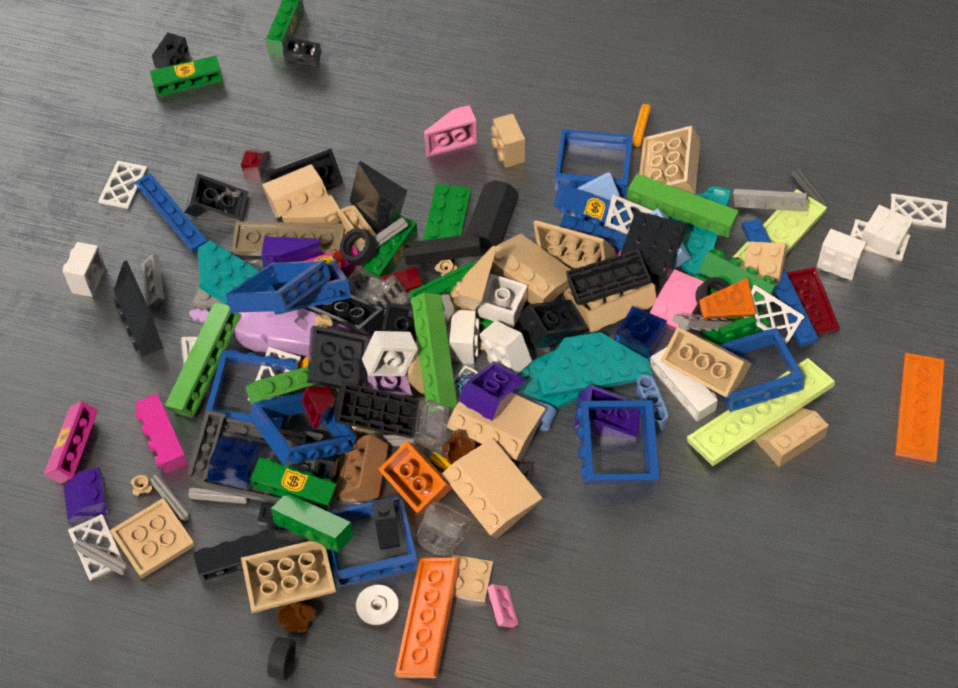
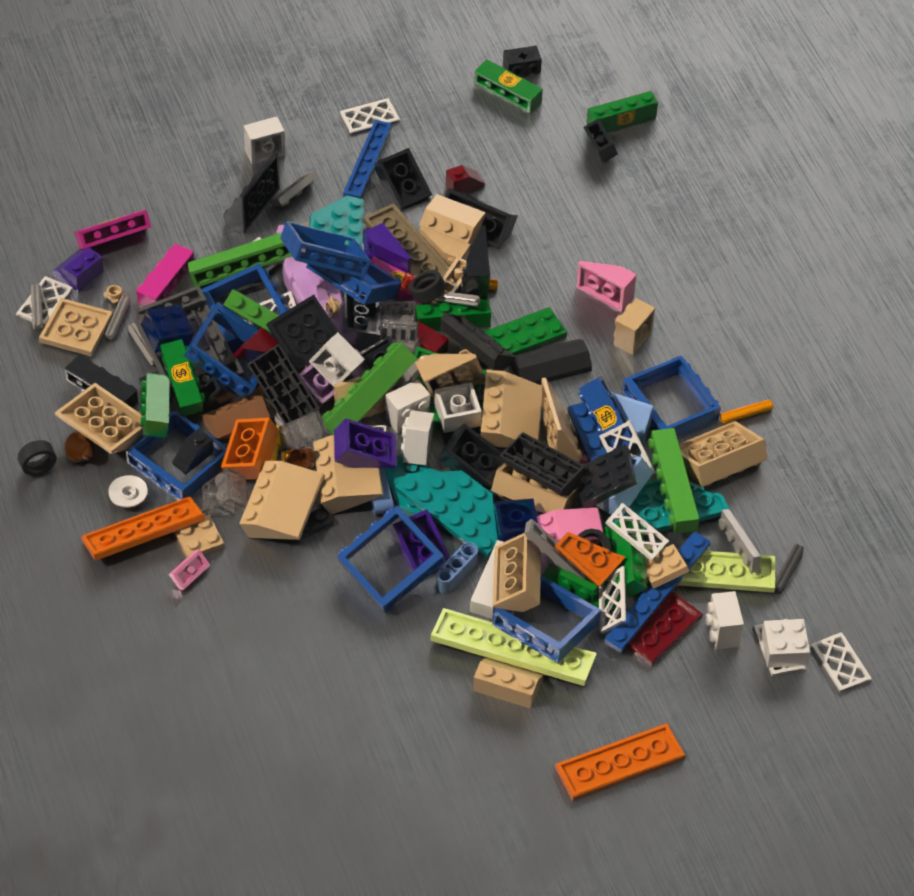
camera: 50 degrees right, 5 degrees down
none -> white window [605,503,669,561]

